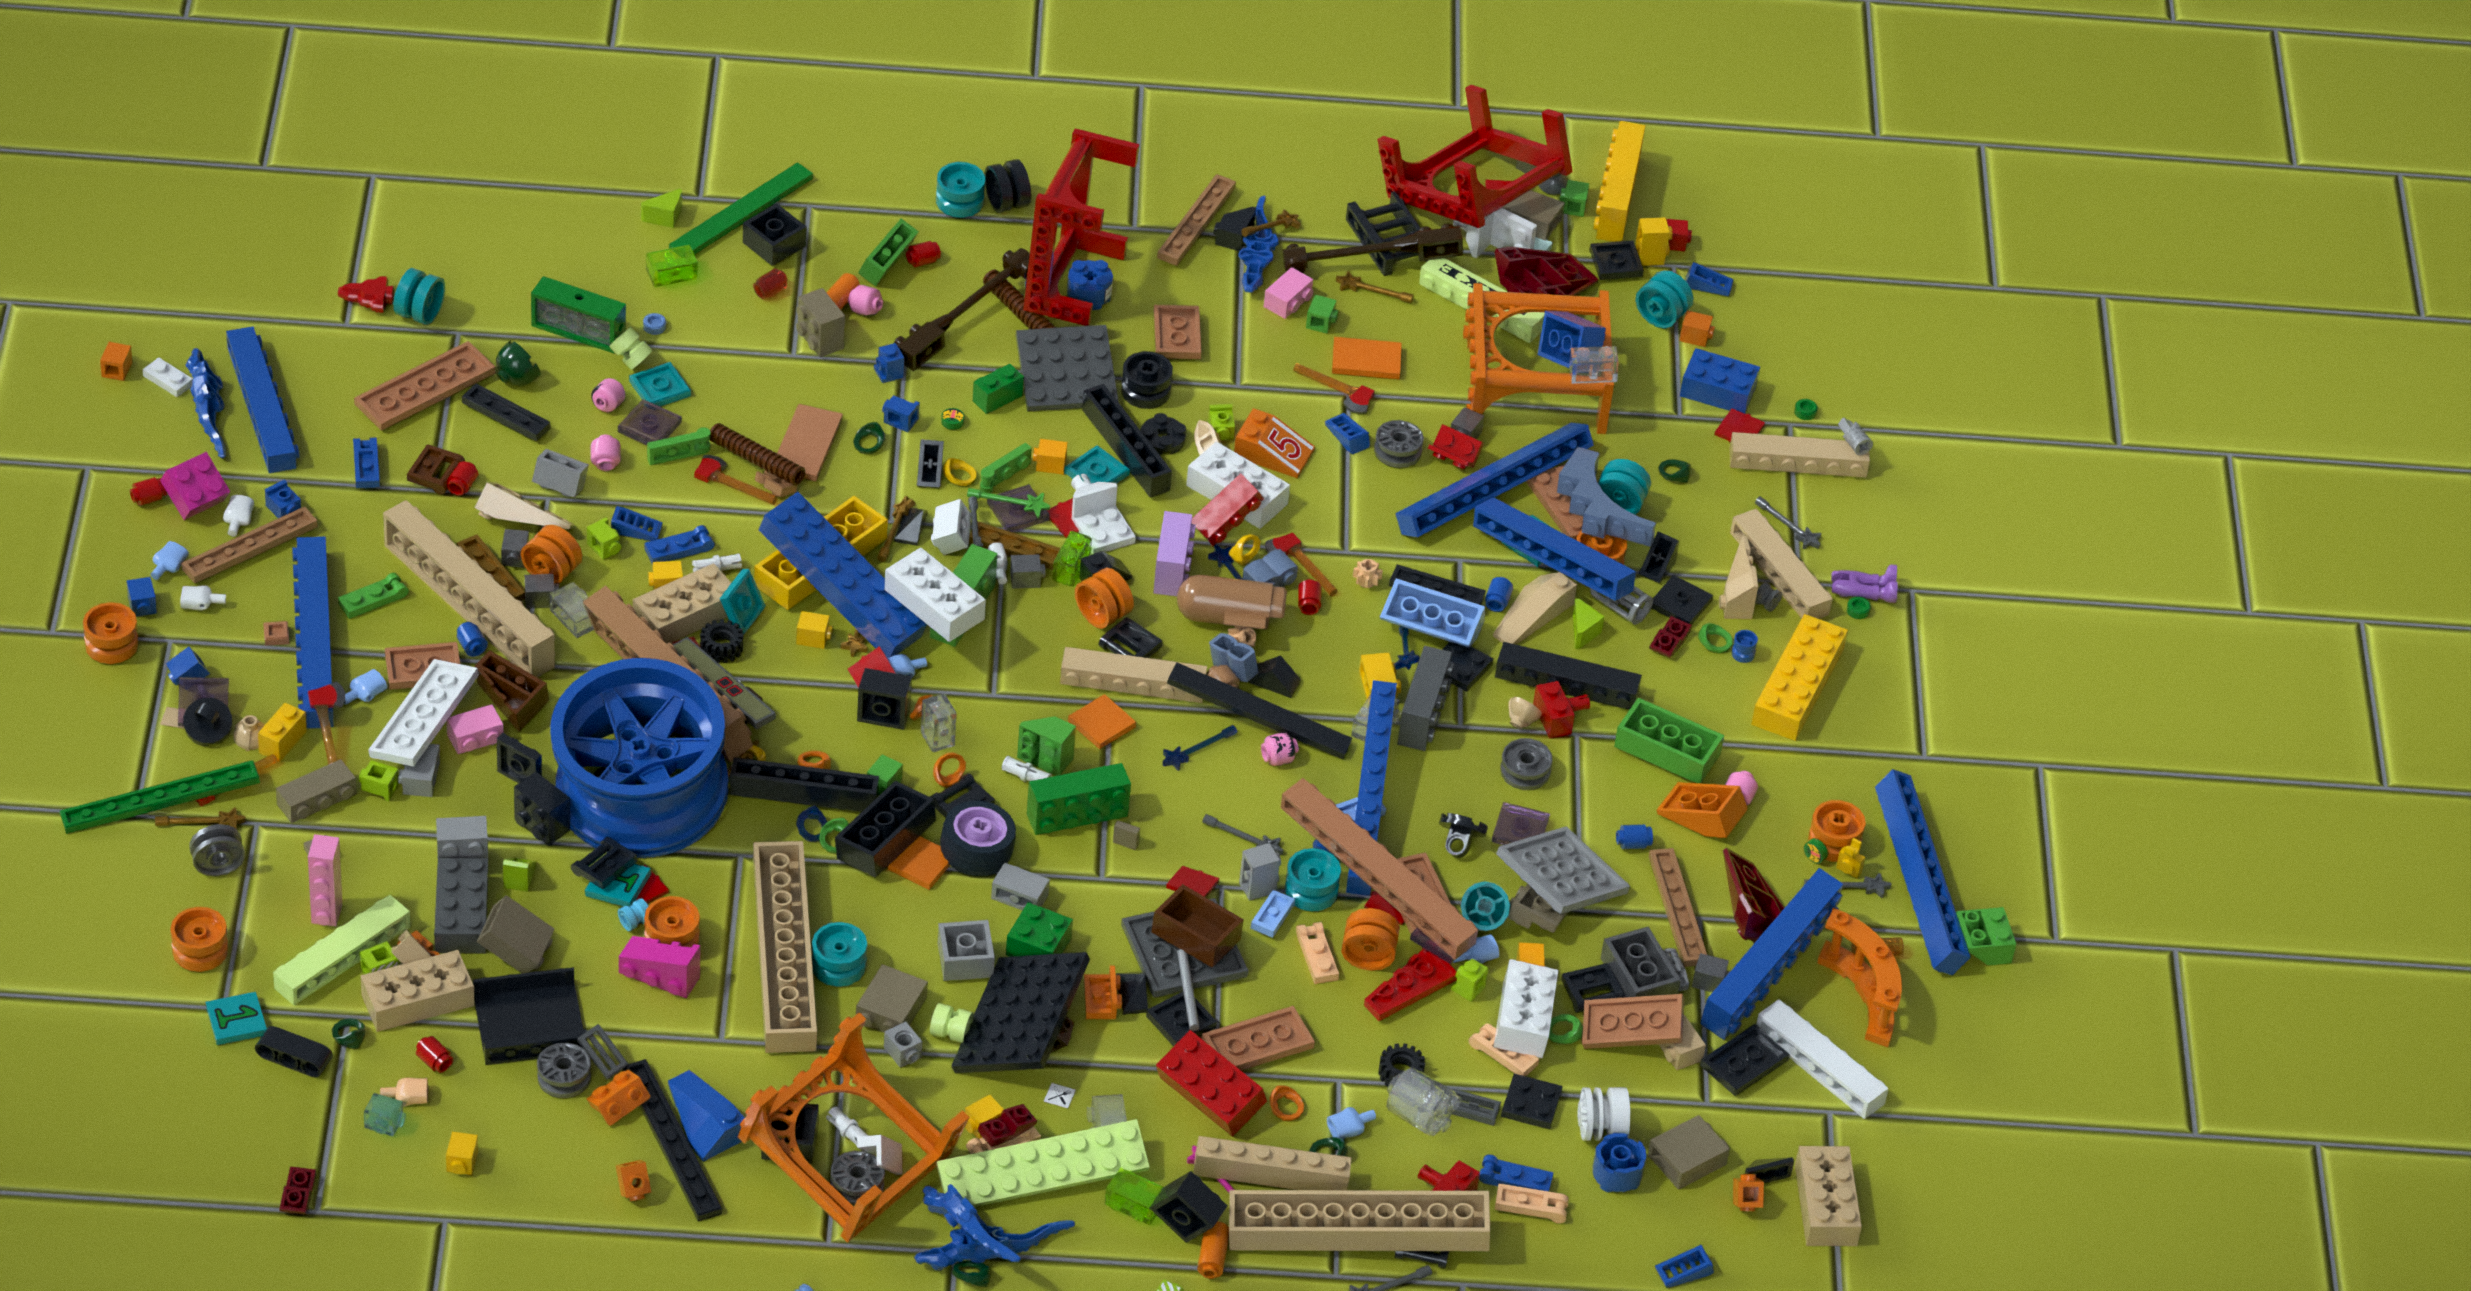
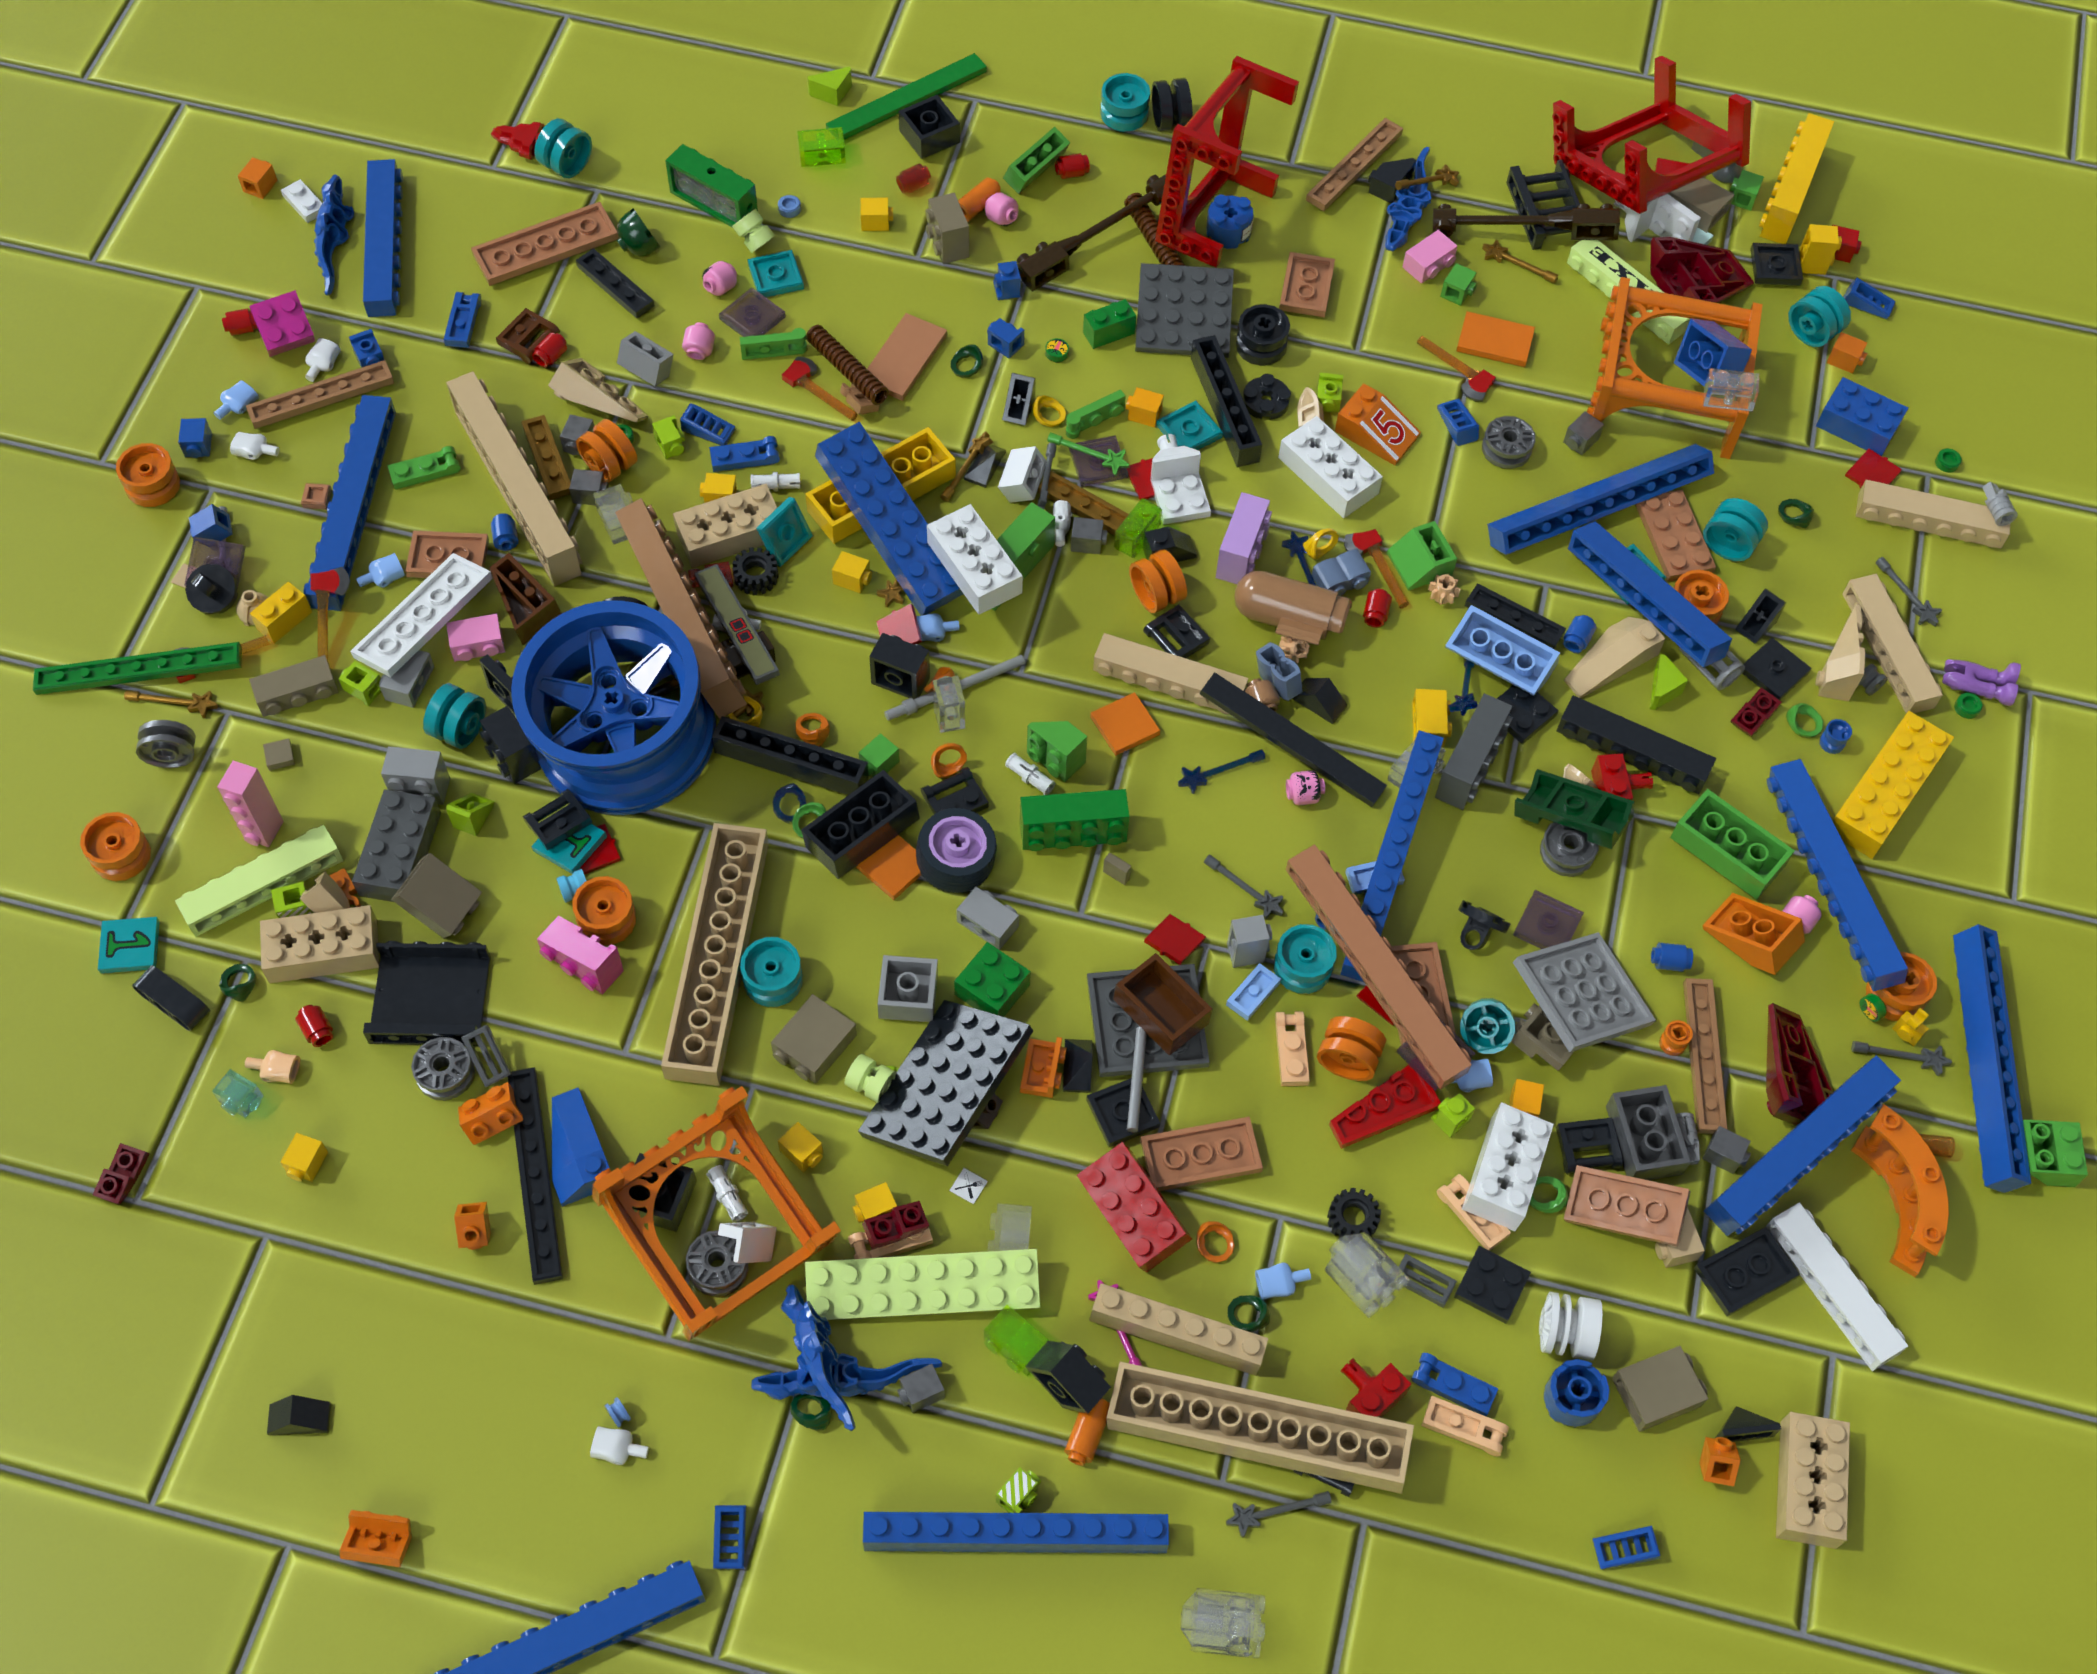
camera: 15 degrees right, 15 degrees up
light grey brick [884,1022,922,1068] -> none
brick [1192,473,1264,546] -> none
red bracket [1428,424,1484,470] -> none
sand blue arch [1557,447,1656,547] -> none
none -> teal wheel [423,683,486,749]
none -> yellow brick [778,1122,823,1173]
none -> yellow brick [861,197,893,231]
none -> light grey bar [884,655,1025,721]
none -> flat silver brick [897,1364,945,1413]
none -> bright green slope [1387,521,1457,591]
none -> dark green piece [1514,769,1635,849]
none -> orange wheel [1659,1020,1693,1056]
none -> blue brick [1767,759,1908,991]

